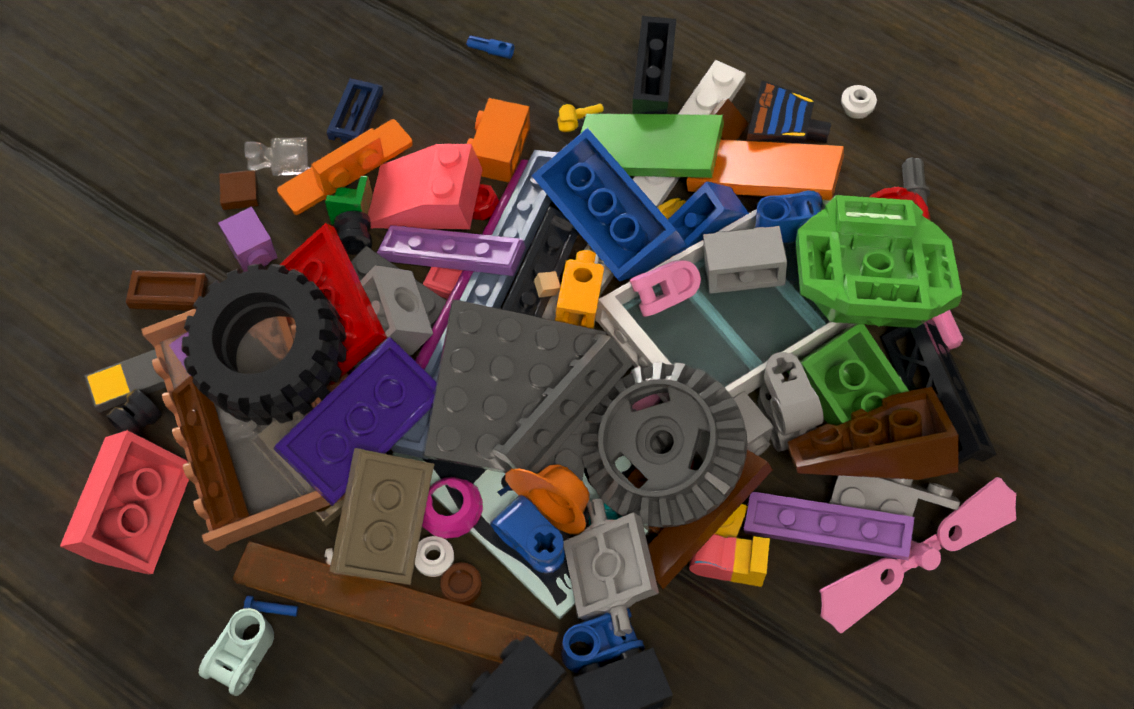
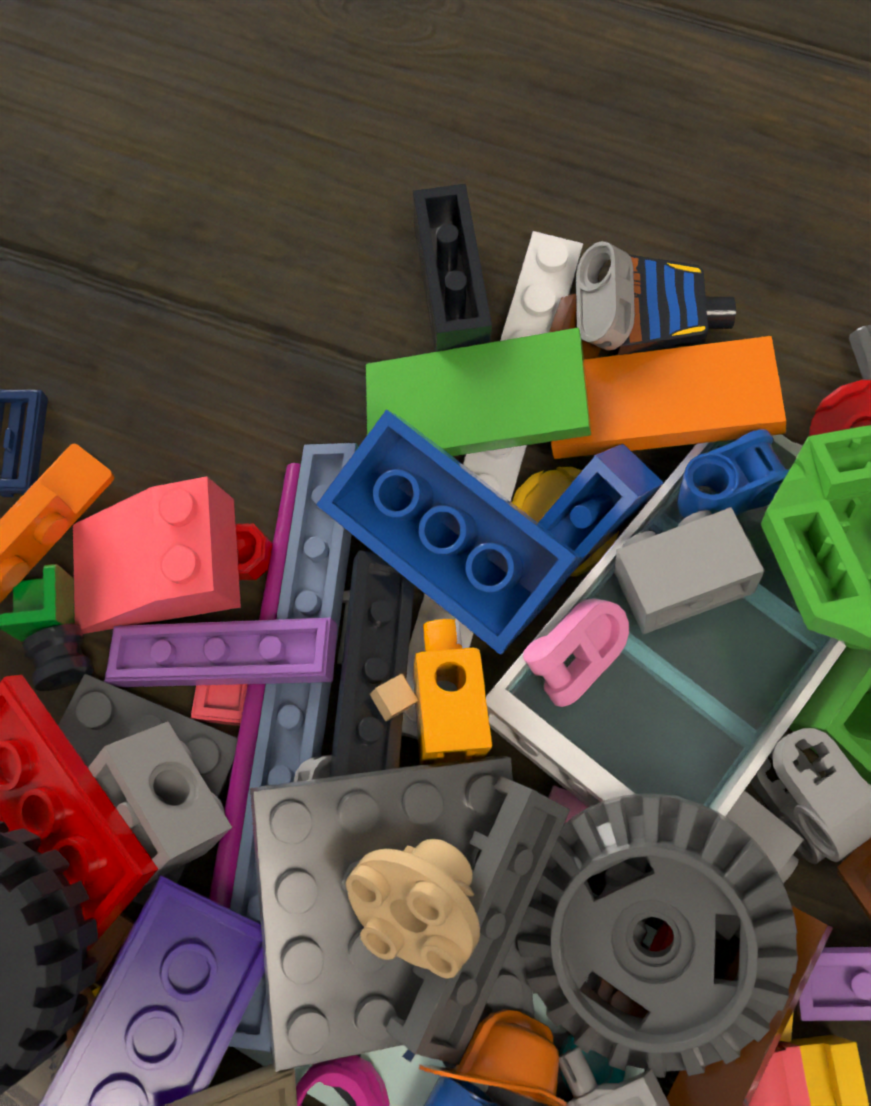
camera: 15 degrees left, 10 degrees up
blue pin [467,35,514,59] -> none
orange brick [467,98,530,183] -> none
yellow hand [557,104,603,132] -> none
white plate [841,85,877,119] -> none
none -> tan plate [346,839,480,978]
none -> light grey piece [576,241,635,351]

